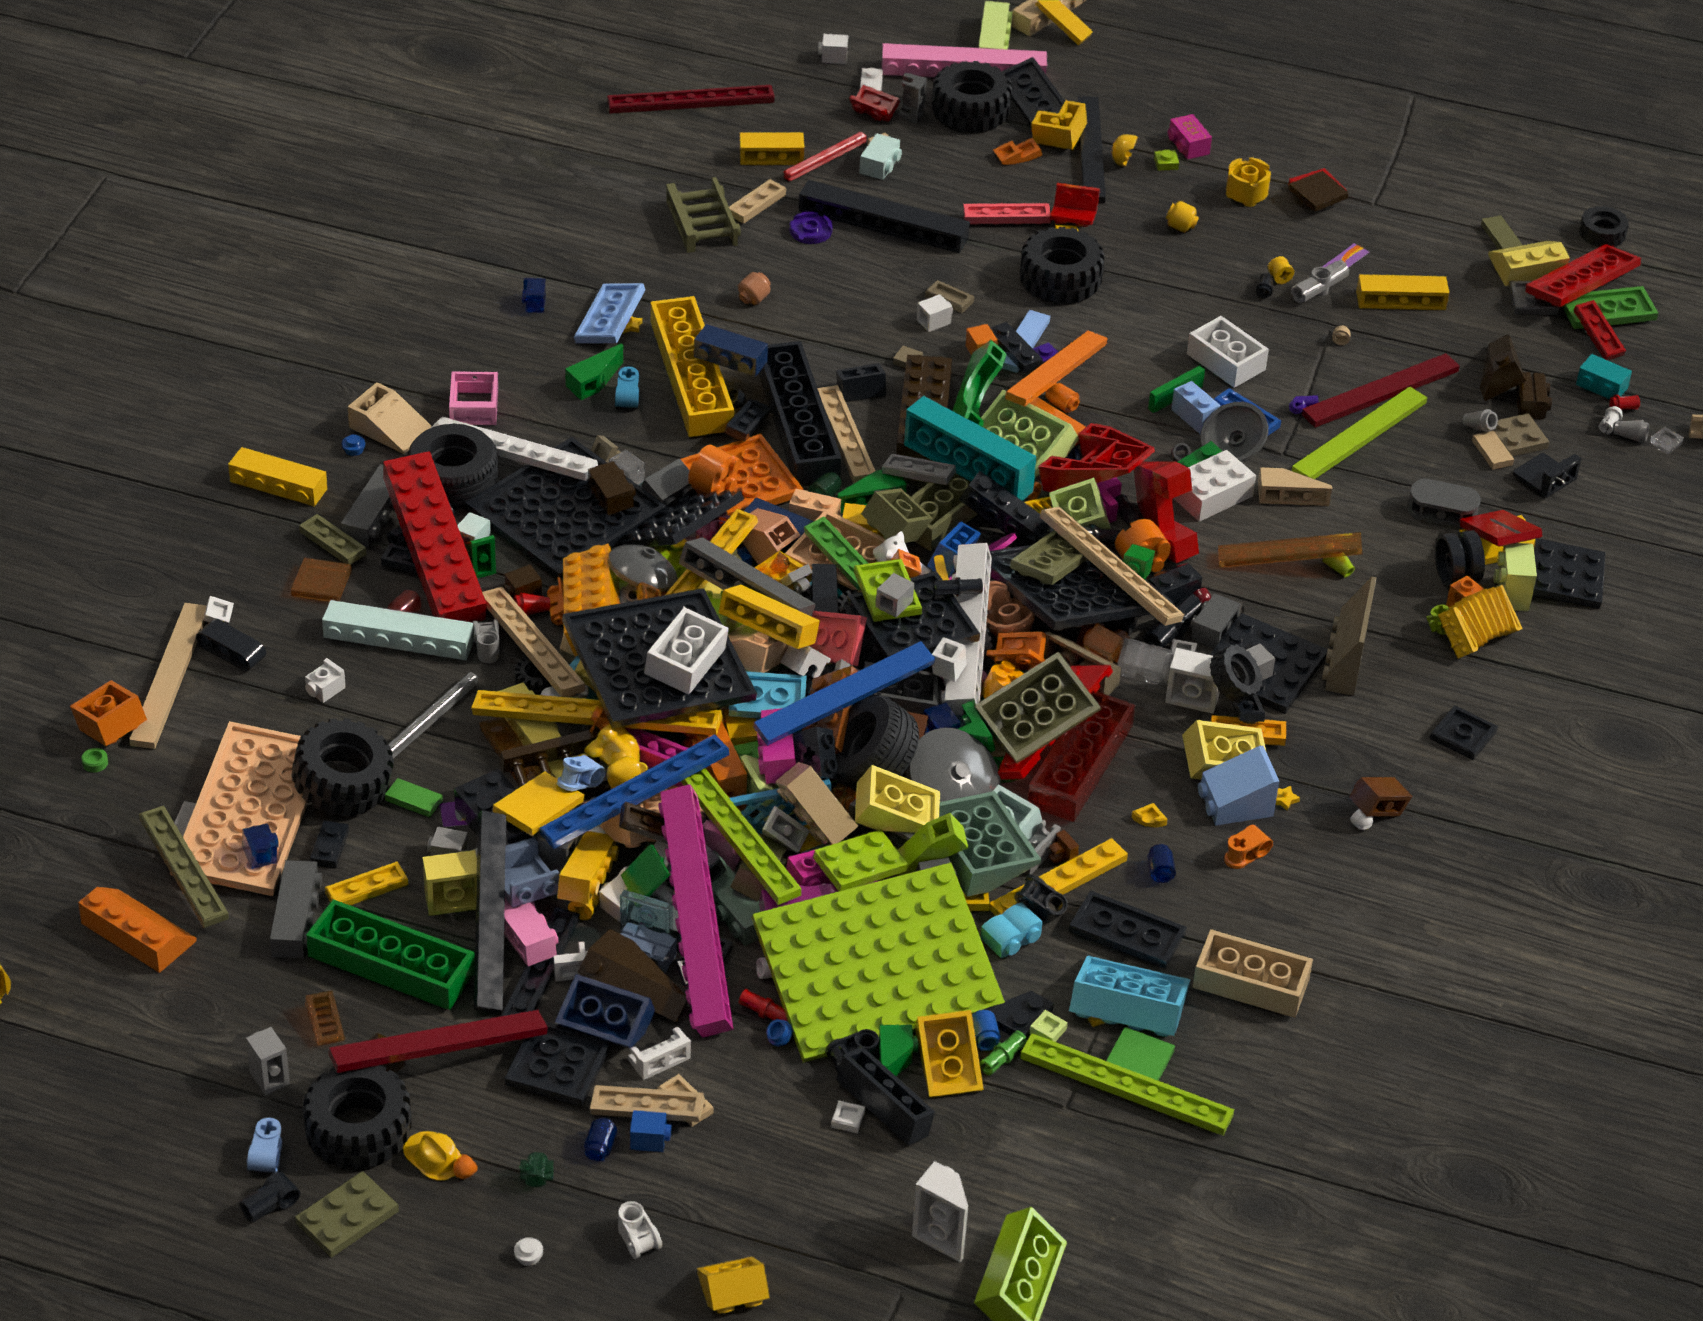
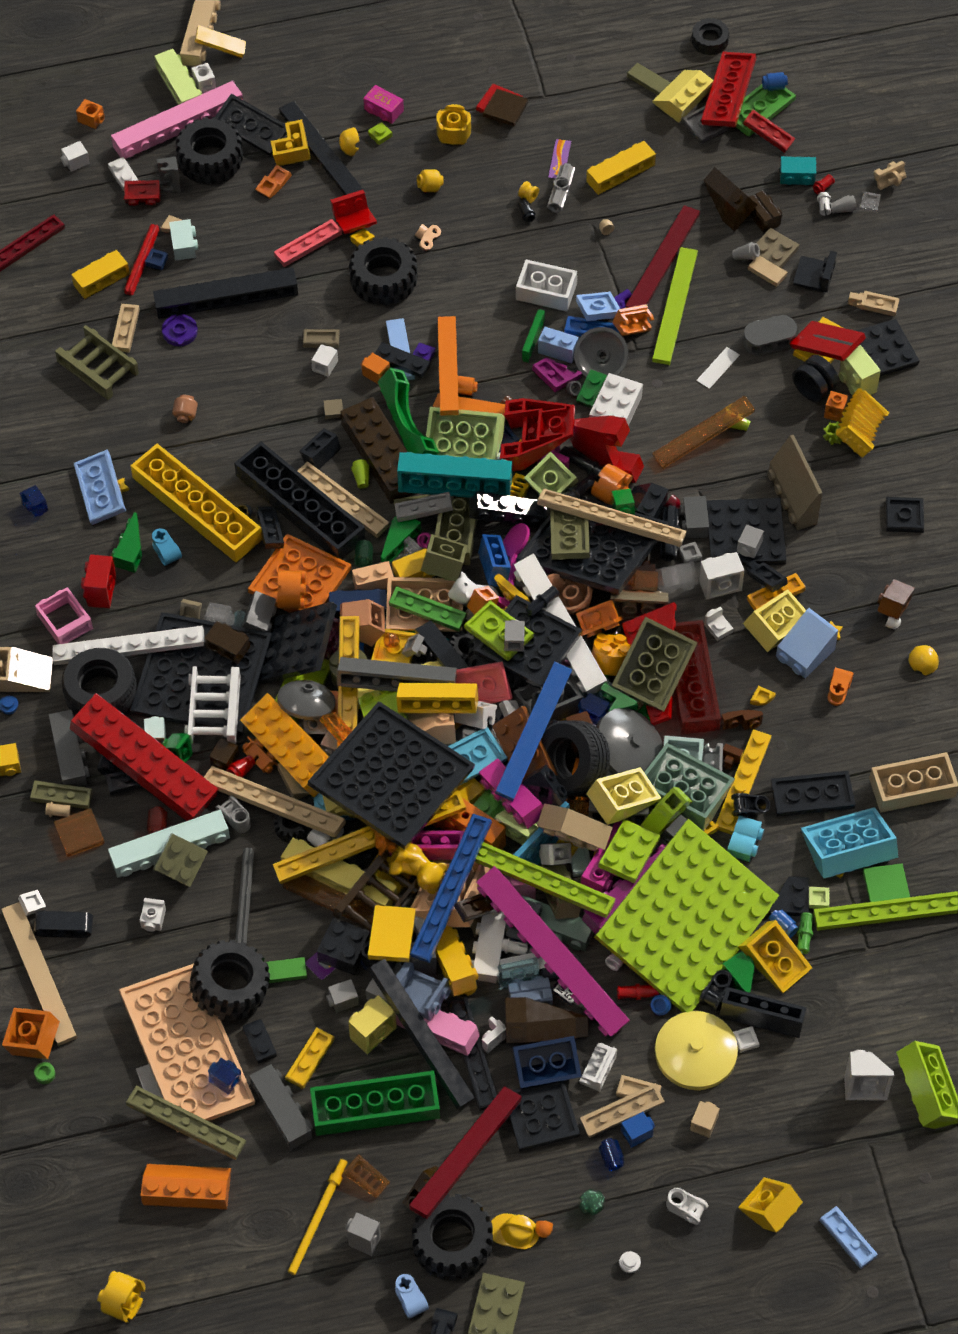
camera: 30 degrees left, 15 degrees up
light blue piece [557,755,606,791] -> none
green piece [620,844,671,907] -> none
white brick [644,607,729,694] -> none
dark blue brick [694,324,768,377] -> none
white brick [932,637,967,682] -> none
clear blue brick [1147,844,1176,883] -> none
black tyre [1210,644,1262,702] -> none
tan slope [1258,468,1332,506] -> none
none -> tan pin [45,802,71,818]
none -> orange brick [76,99,105,129]
none -> red brick [81,554,116,609]
none -> dark blue plate [145,249,169,271]
none -> olive brick [153,833,208,887]
none -> white fence [185,666,241,744]
none -> white brick [192,63,216,93]
none -> yellow bar [288,1159,348,1275]
none -> lime cone [351,460,369,489]
none -> light nougat piece [414,224,441,251]
none -> magenta wing [532,357,582,392]
none -> light blue plate [576,292,620,321]
none -> orange hinge [612,305,654,336]
none -> light yellow dish [655,1011,738,1090]
none -> tan brick [690,1101,720,1138]
none -> white sticker [696,347,740,388]
none -> white bracket [704,607,733,641]
none -> reddish brown slope [720,710,763,730]
none -> blue brick [762,72,788,91]
none -> tan hinge [848,291,899,316]
none -> yellow hair [908,645,939,675]

